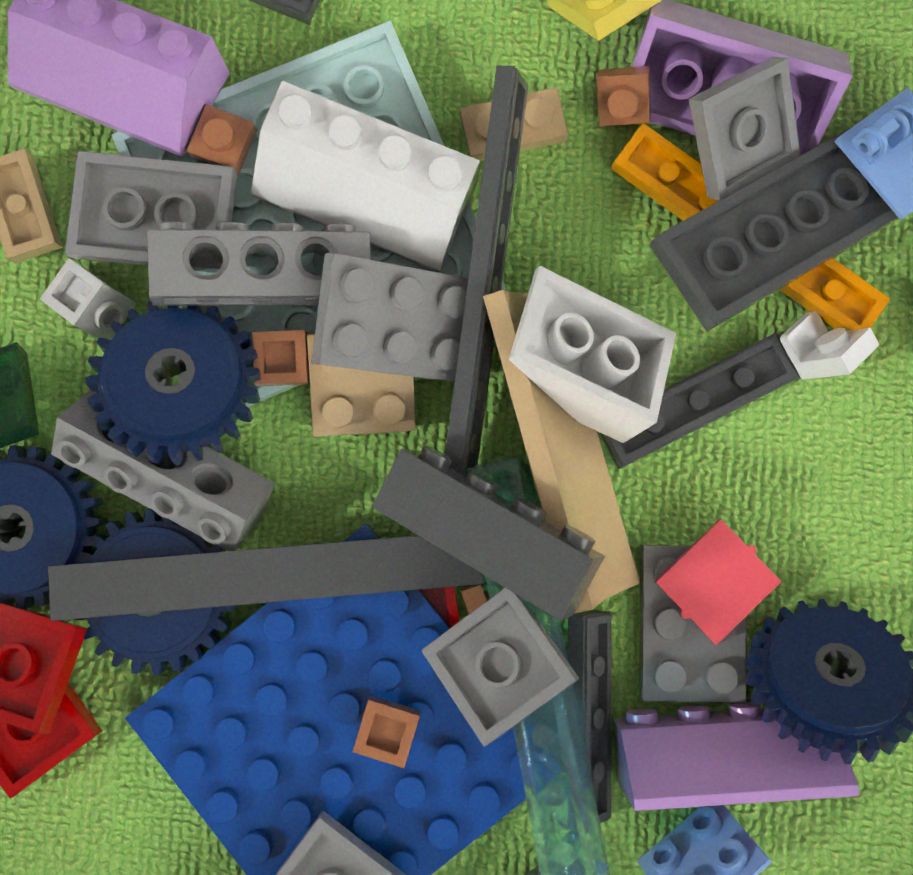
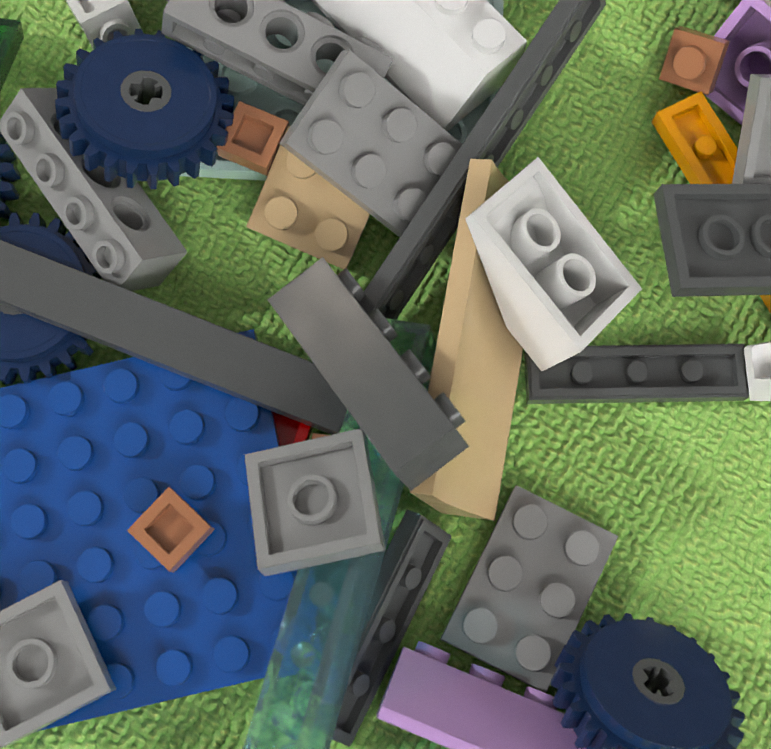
camera: 25 degrees right, 10 degrees down
tan plate [460,87,568,161] -> none
coral piece [654,519,782,645] -> none

